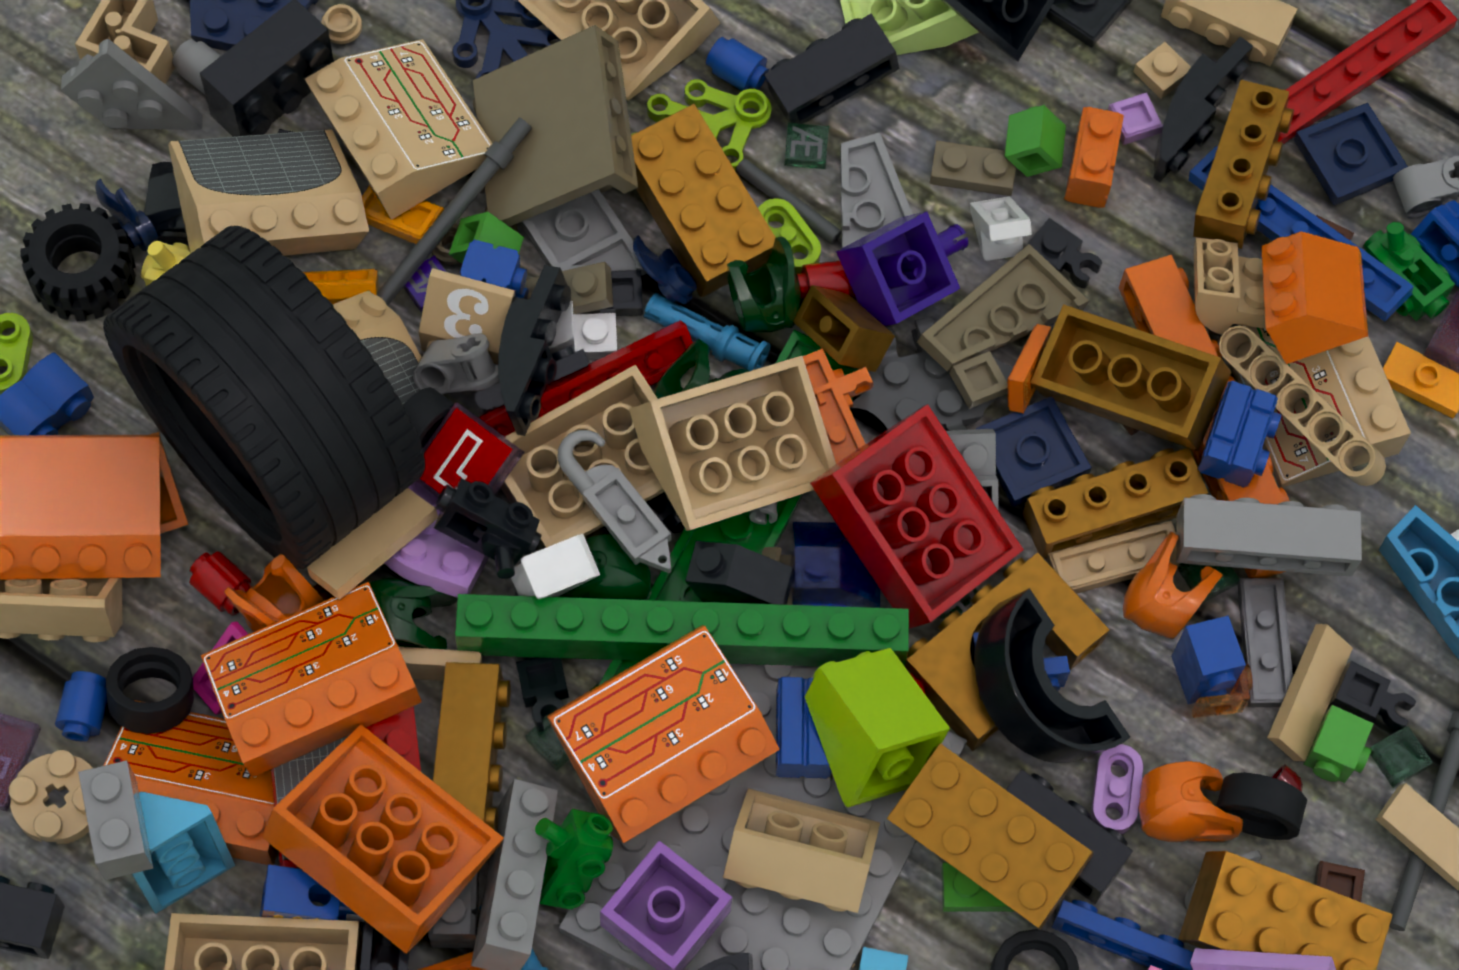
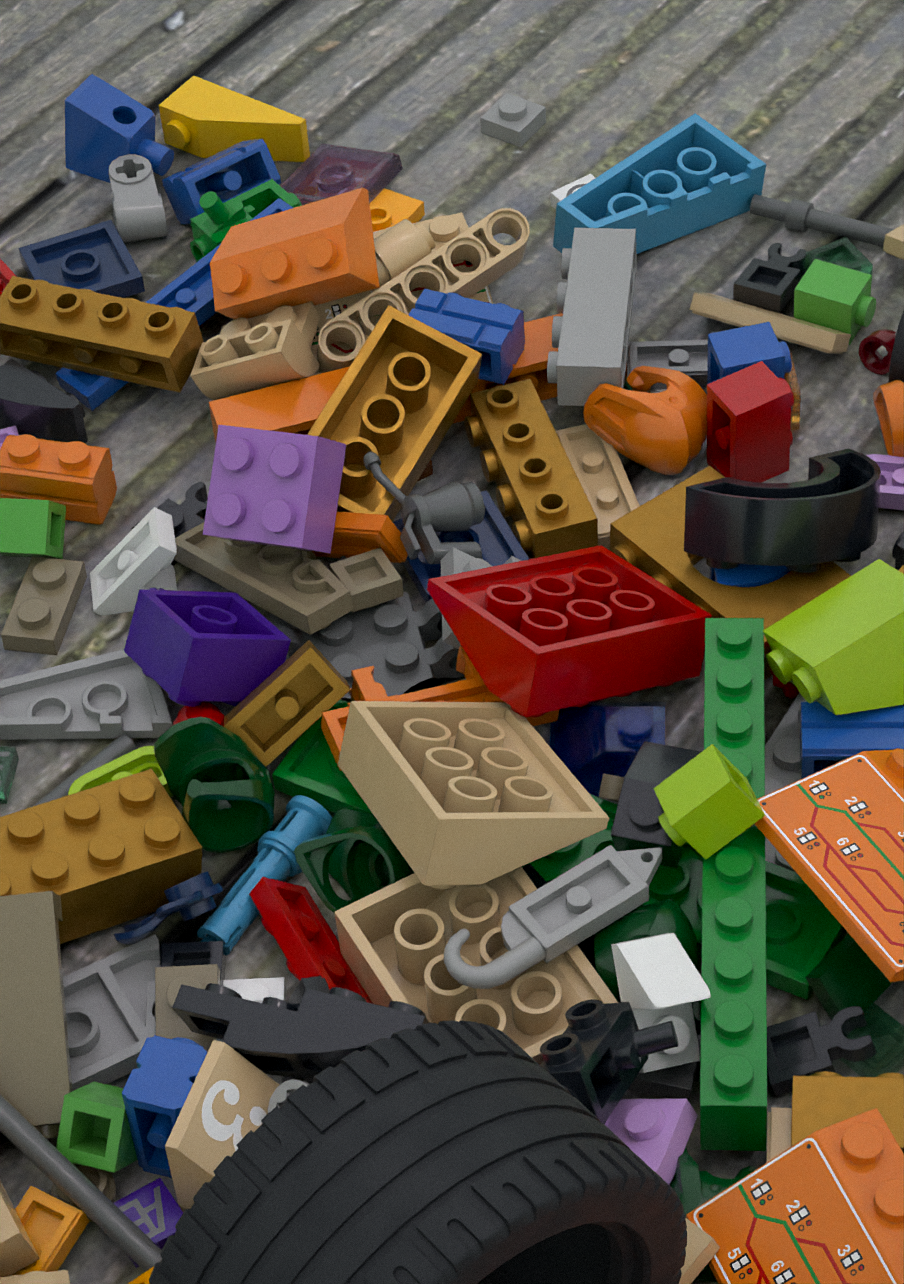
camera: 80 degrees left, 20 degrees down
none -> medium lavender brick [203,425,346,554]
none -> dark grey piece [363,452,485,564]
none -> tan brick [374,219,435,289]
none -> lime brick [653,744,765,859]
none -> red brick [707,361,794,483]

